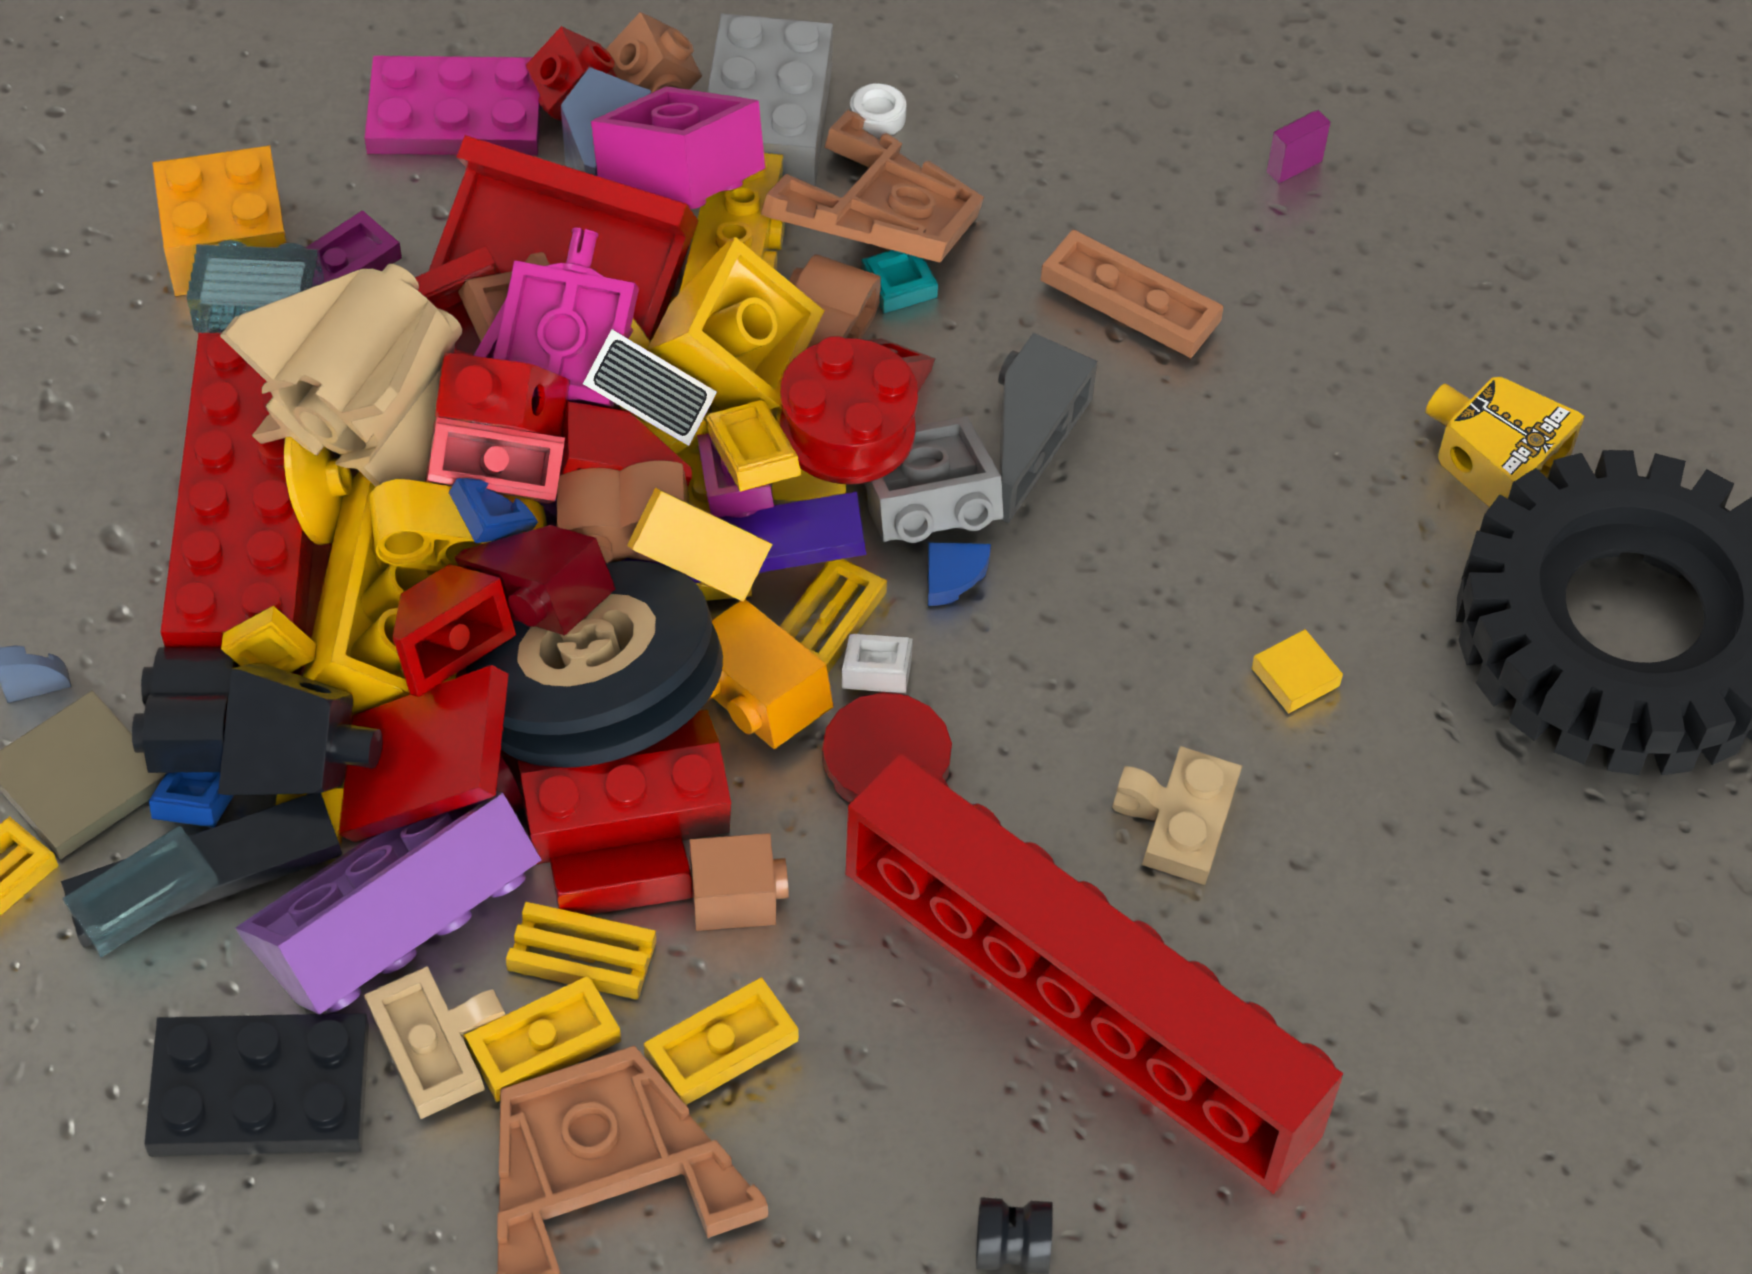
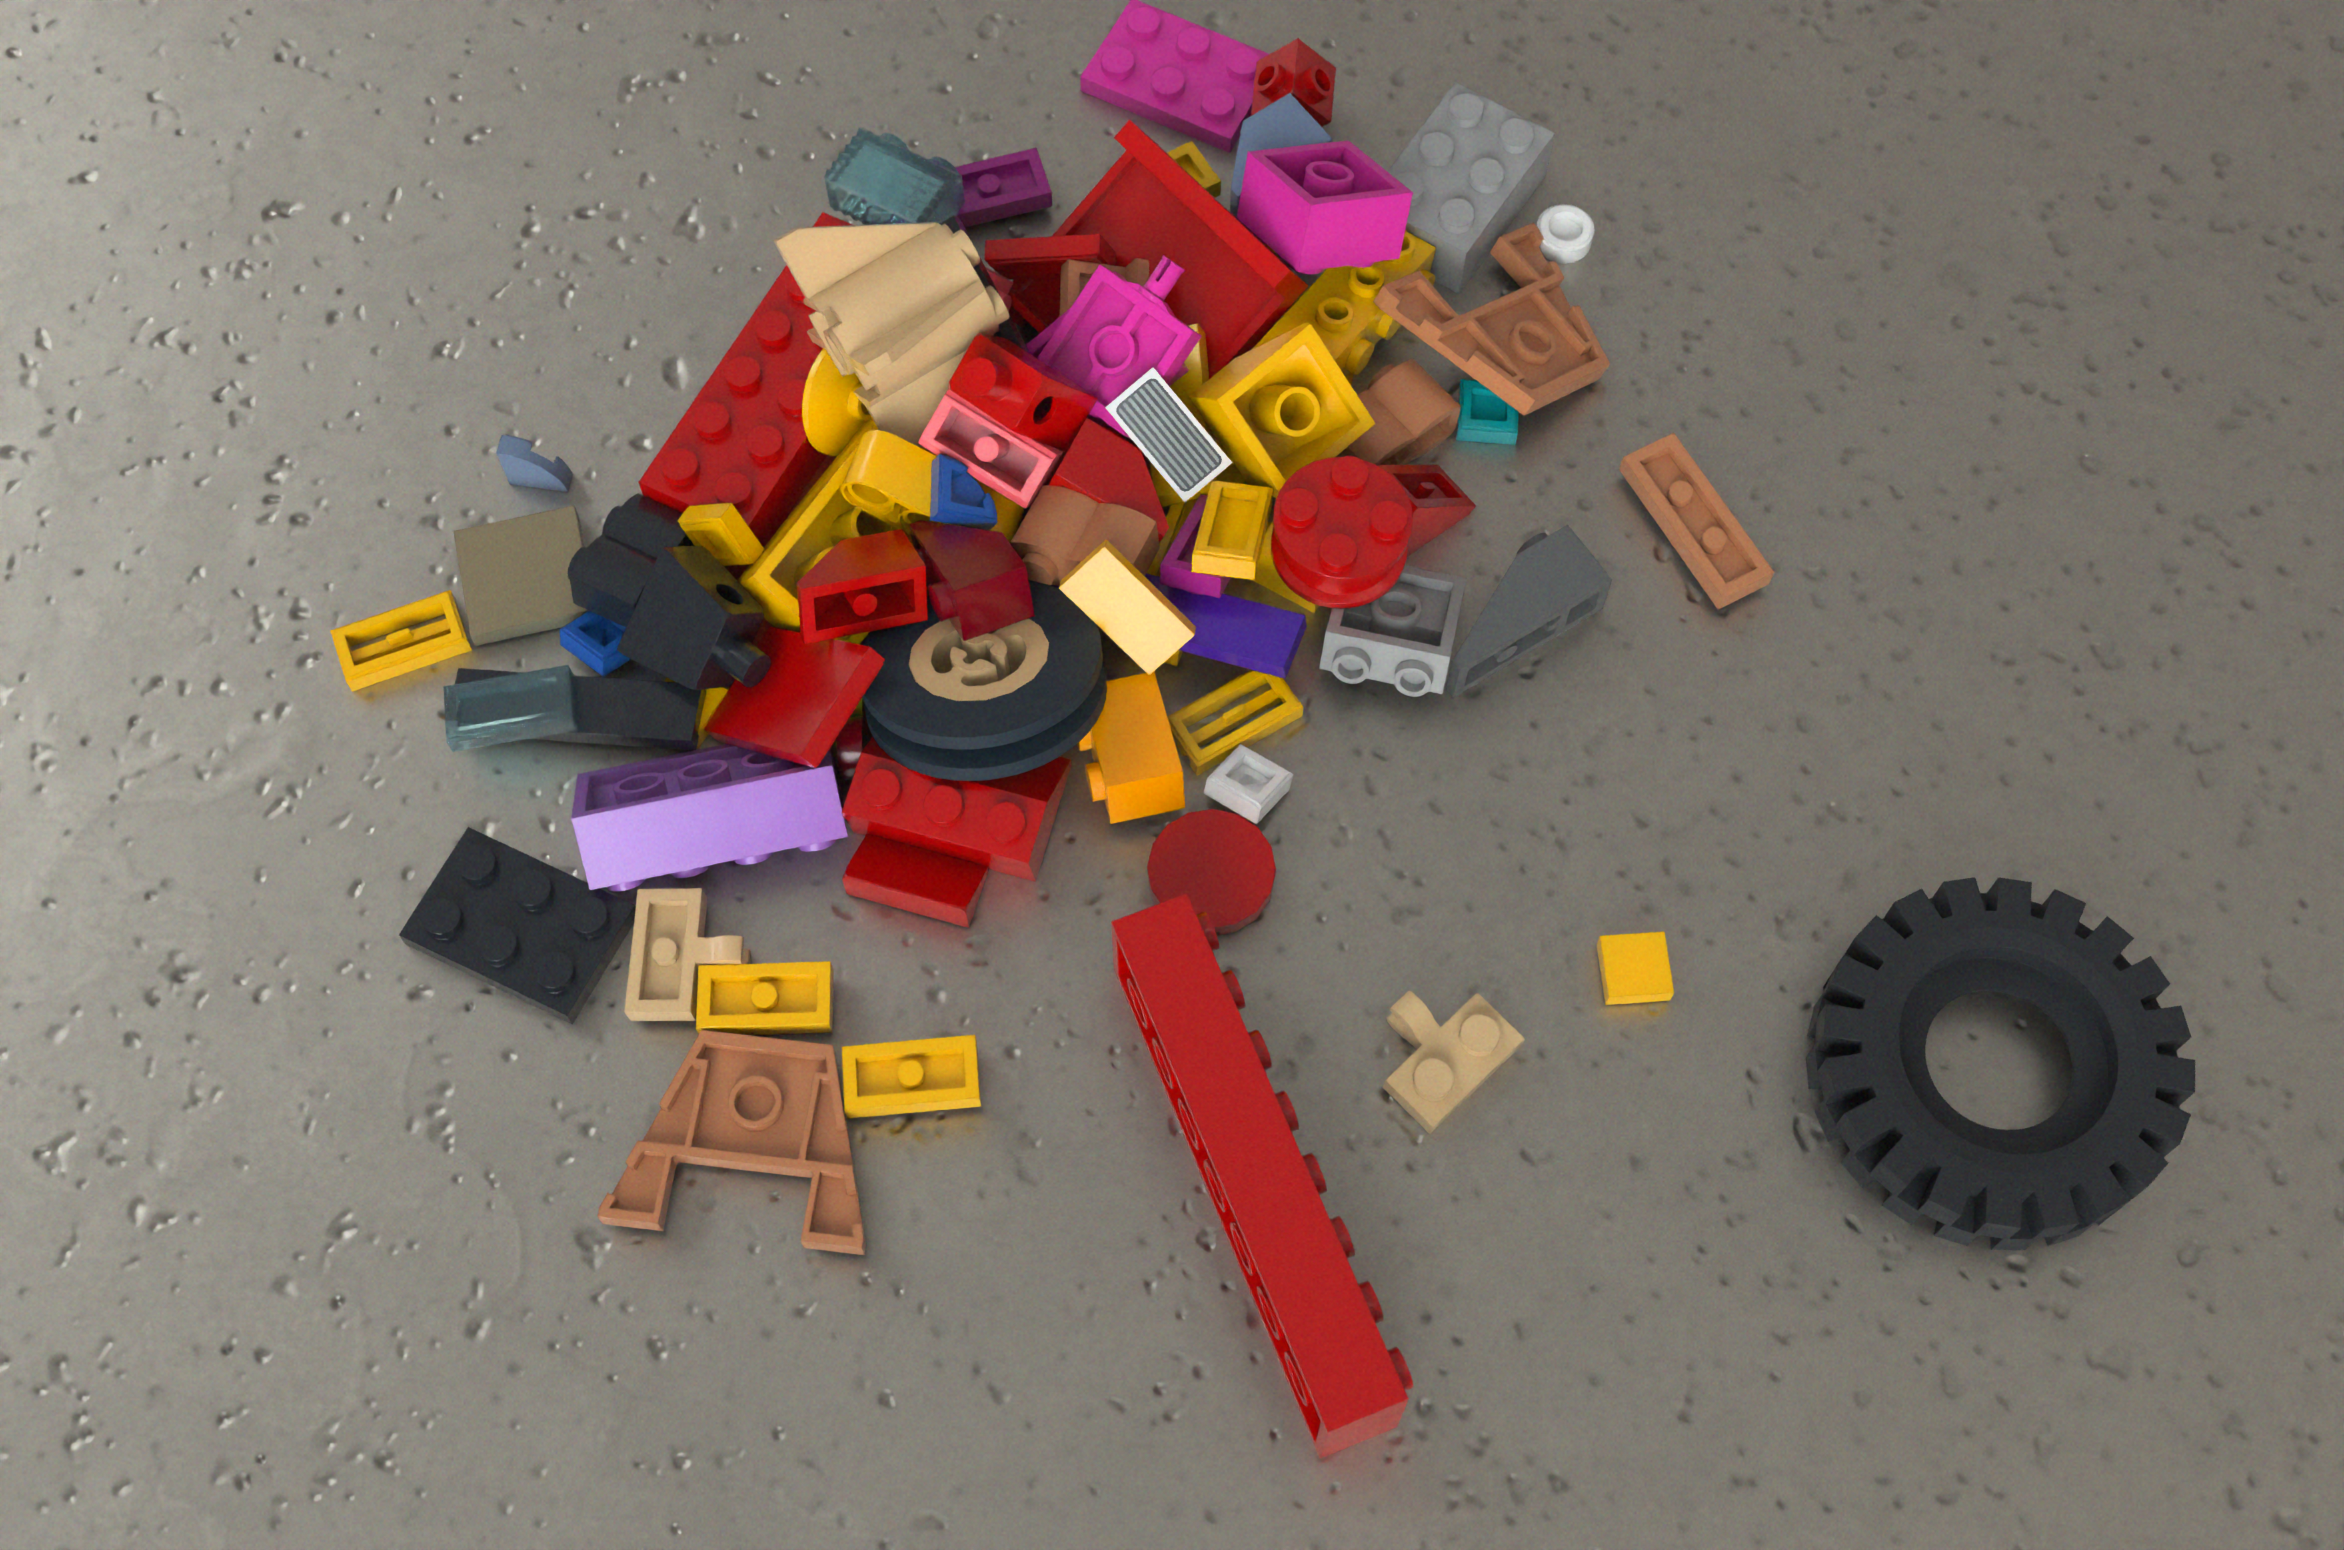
camera: 30 degrees right, 10 degrees up
light orange brick [152,145,290,296] -> none
yellow tile [506,902,657,1000] -> none
nougat brick [606,12,702,93] -> none
nougat brick [690,833,788,931] -> none
blue tile [928,542,991,606] -> none
black wheel [976,1197,1053,1274] -> none
magenta tile [1266,110,1331,184] -> none
yellow torso [1425,377,1585,508] -> none

